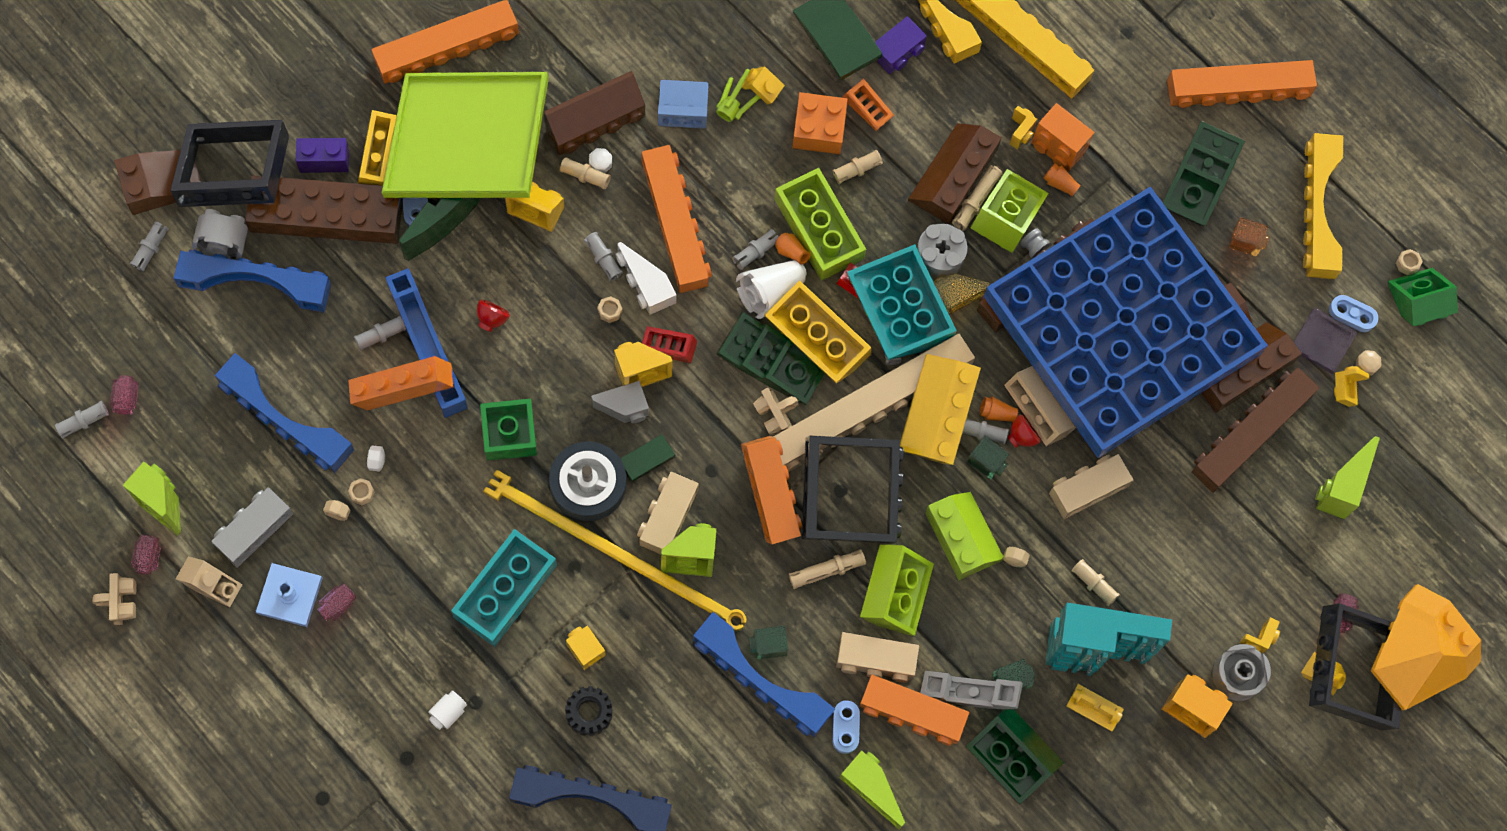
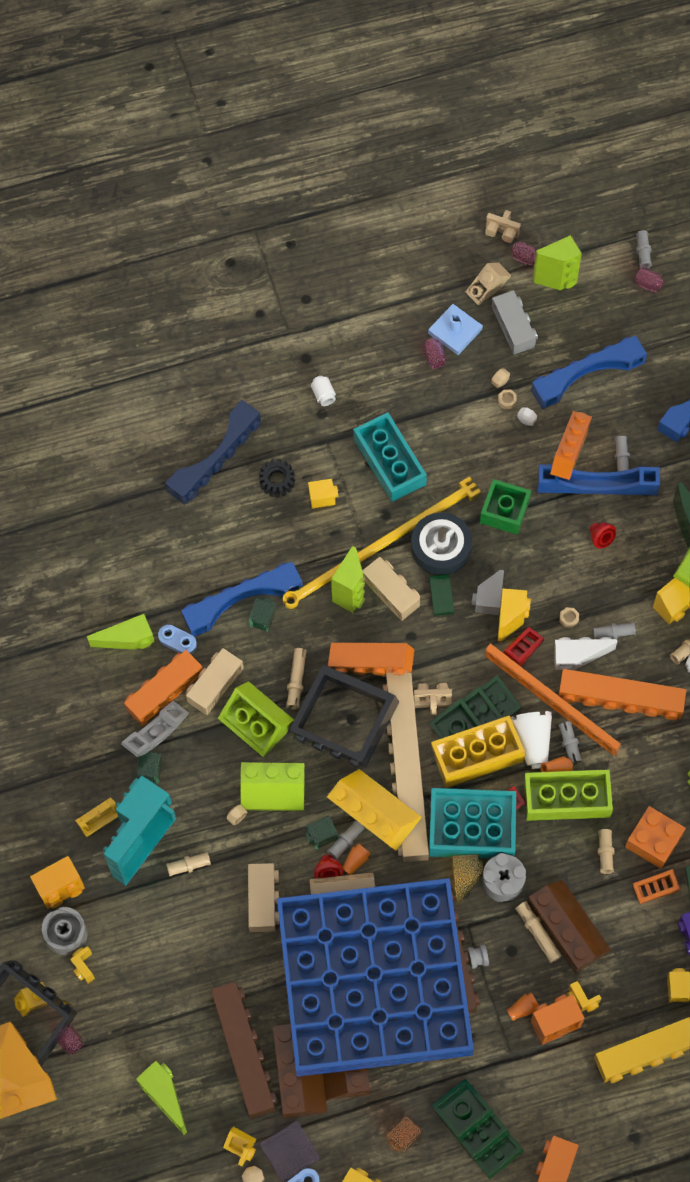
camera: 125 degrees right, 5 degrees down
dark green slope [966,709,1064,804] -> none
lime slope [971,169,1049,253] -> none
none -> orange tile [485,643,621,756]

